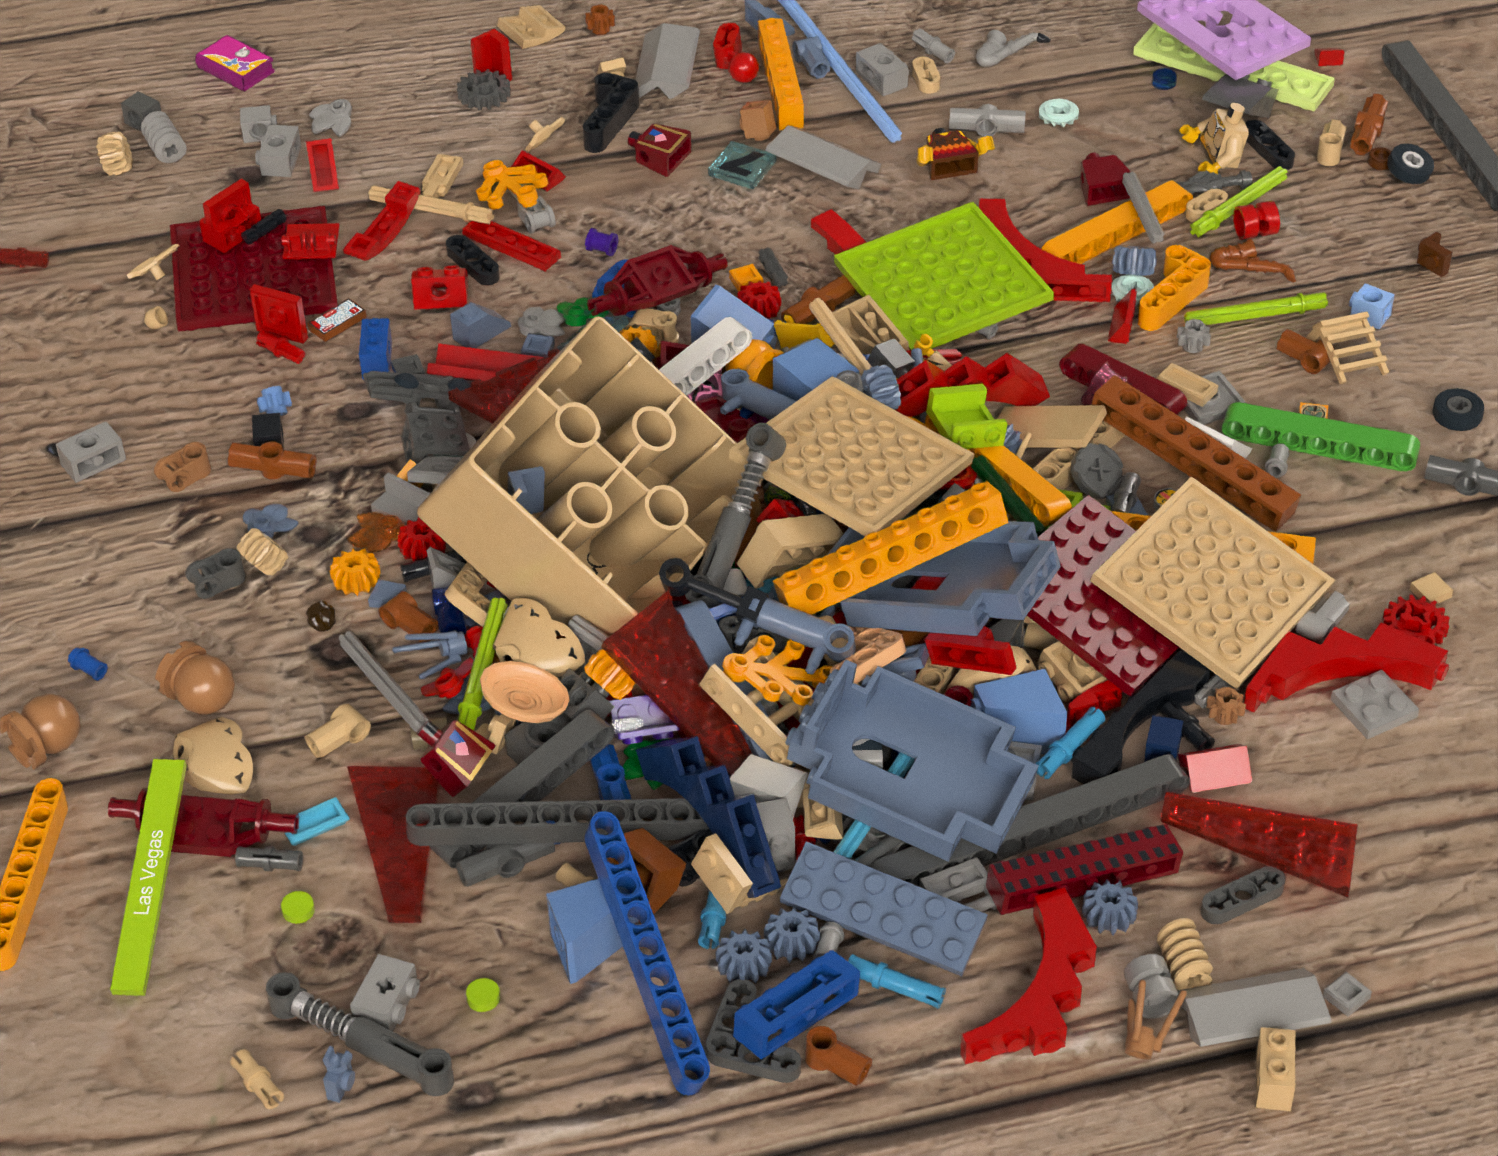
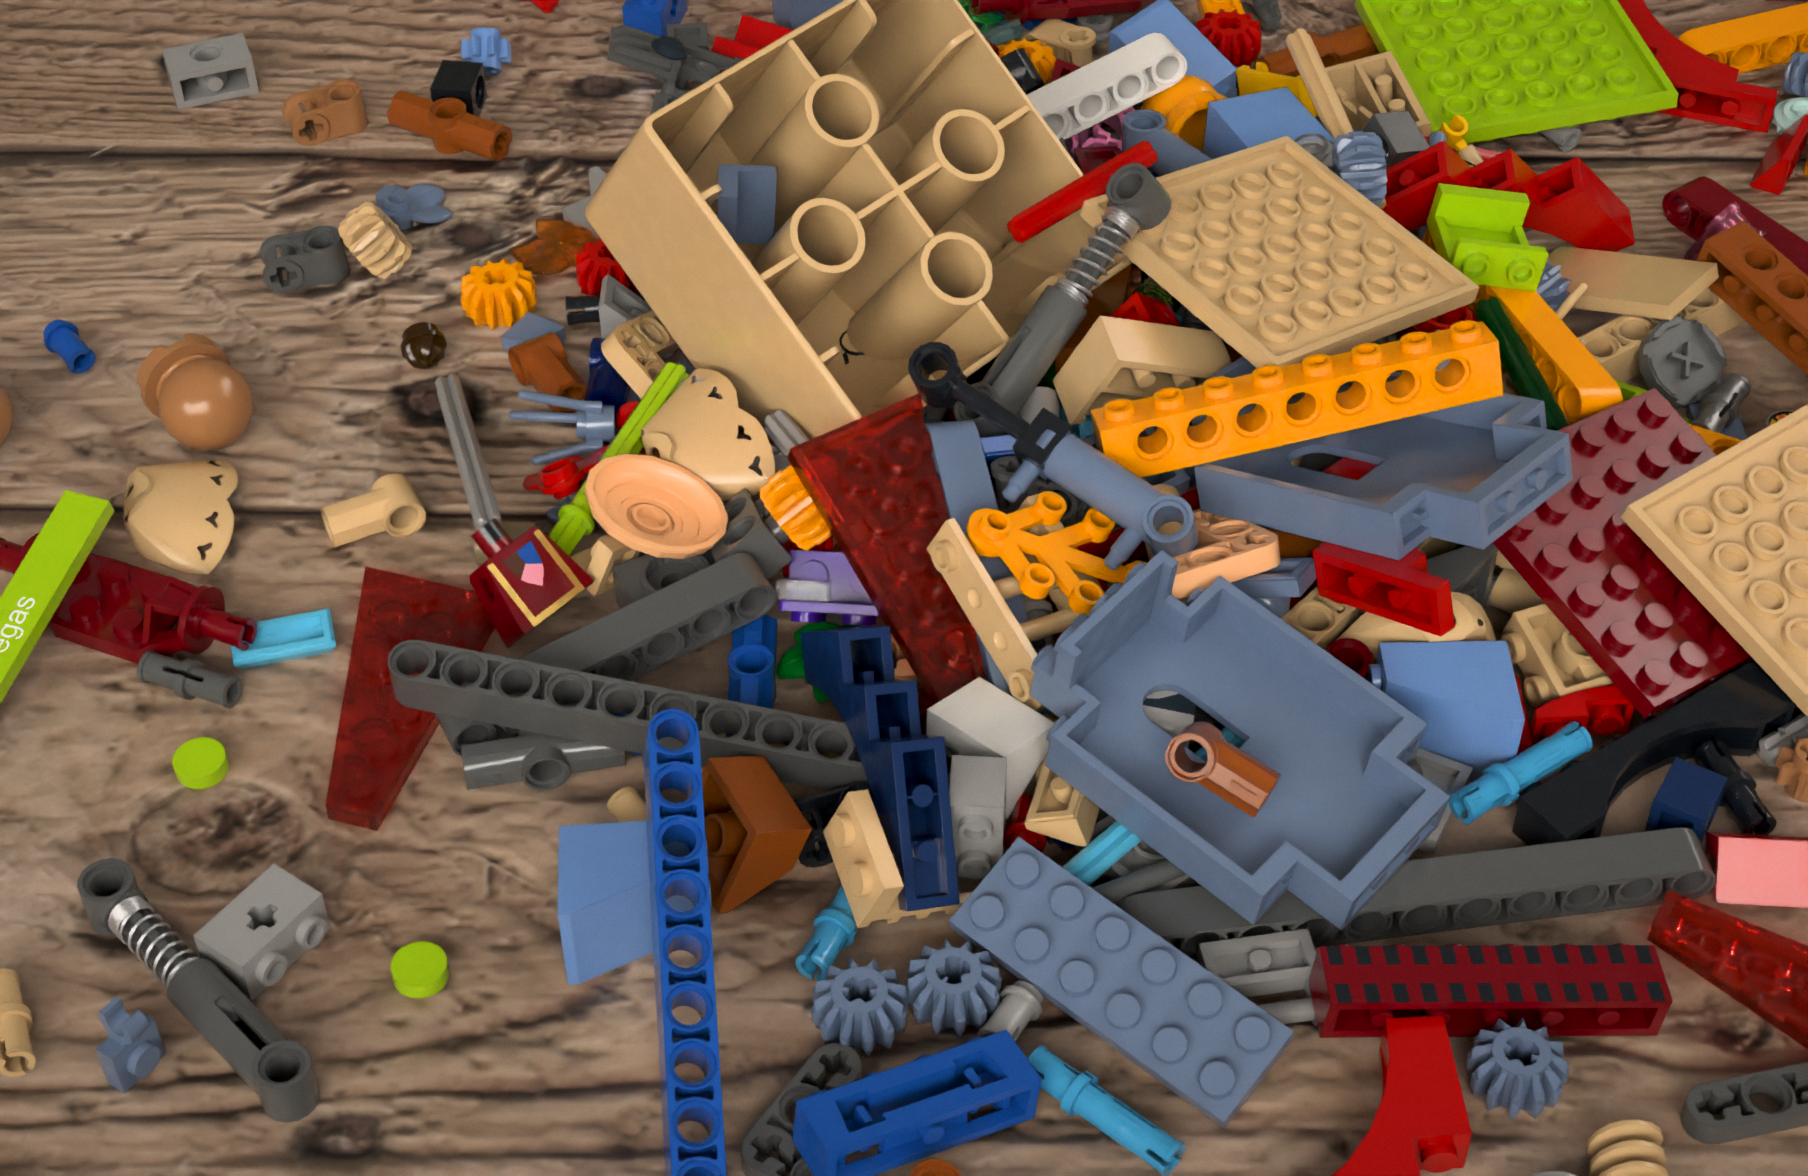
camera: 15 degrees right, 0 degrees up
none -> red axle [1007,141,1158,243]
none -> dark orange piece [1165,722,1281,818]

